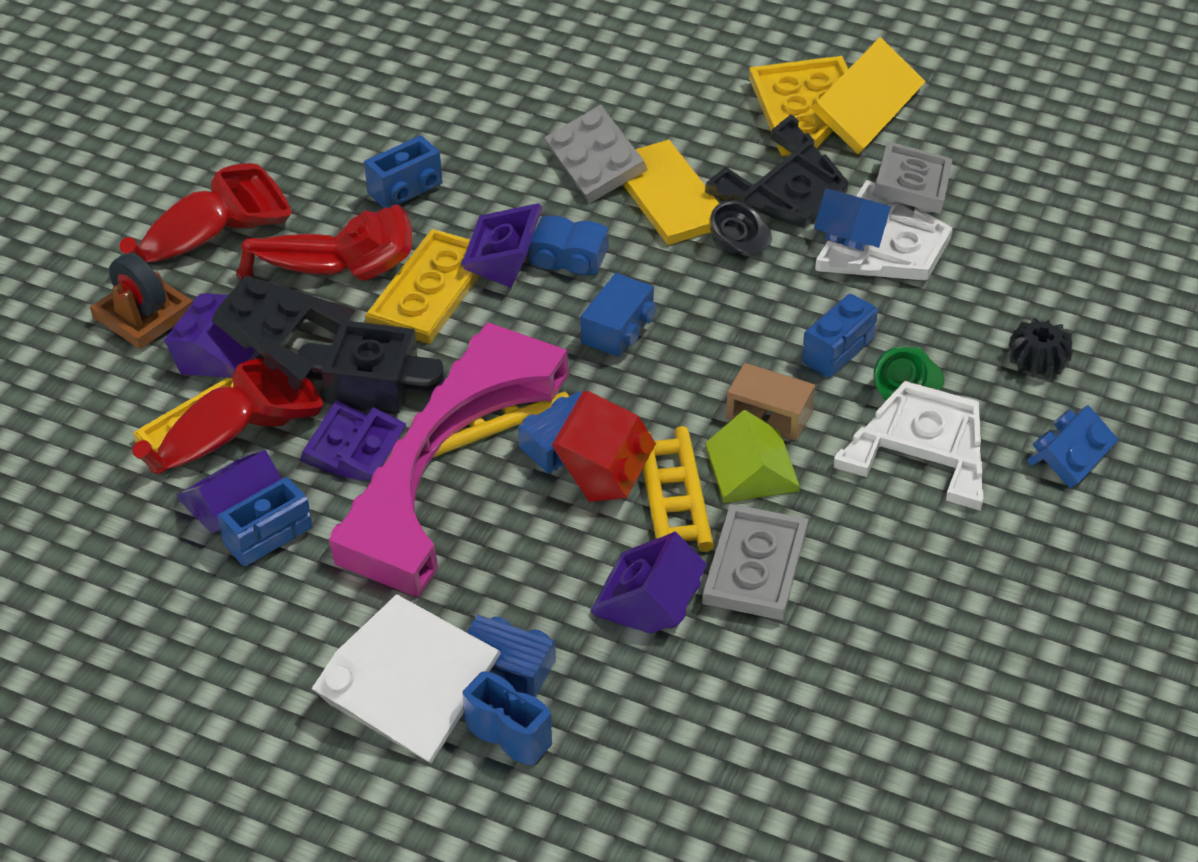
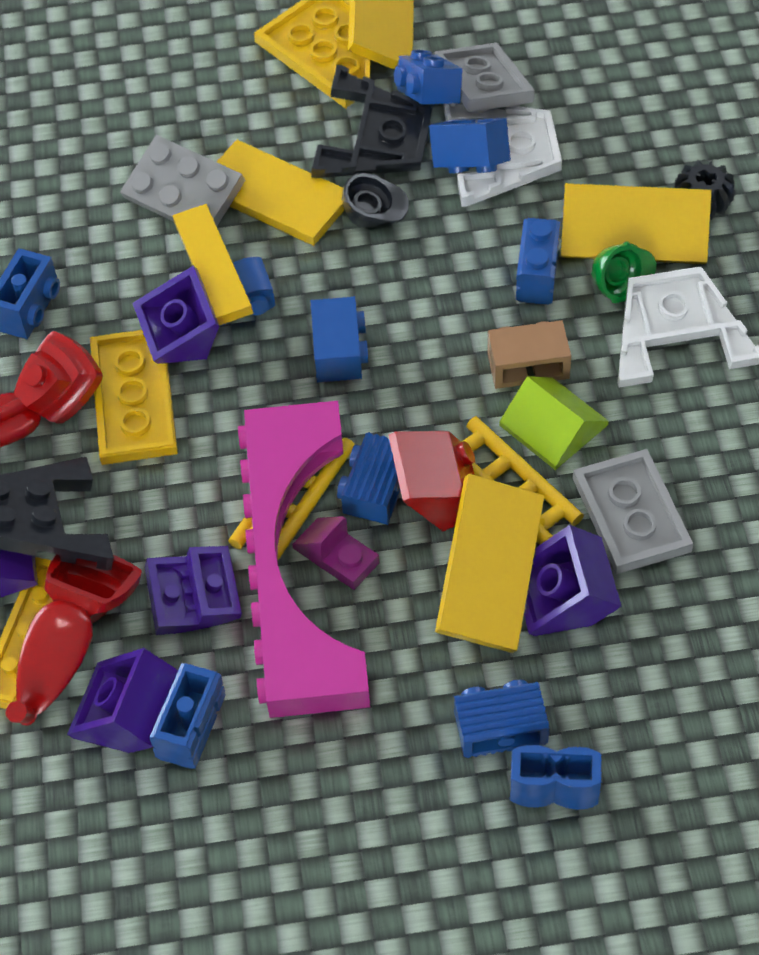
camera: 30 degrees left, 10 degrees up
black brick [297,320,445,413] -> none
white slope [312,594,501,764] -> none
none -> yellow tile [172,204,253,326]
none -> magenta slope [292,516,380,590]
none -> blue brick [394,50,463,104]
none -> yellow tile [435,474,545,653]
none -> yellow tile [561,183,711,264]

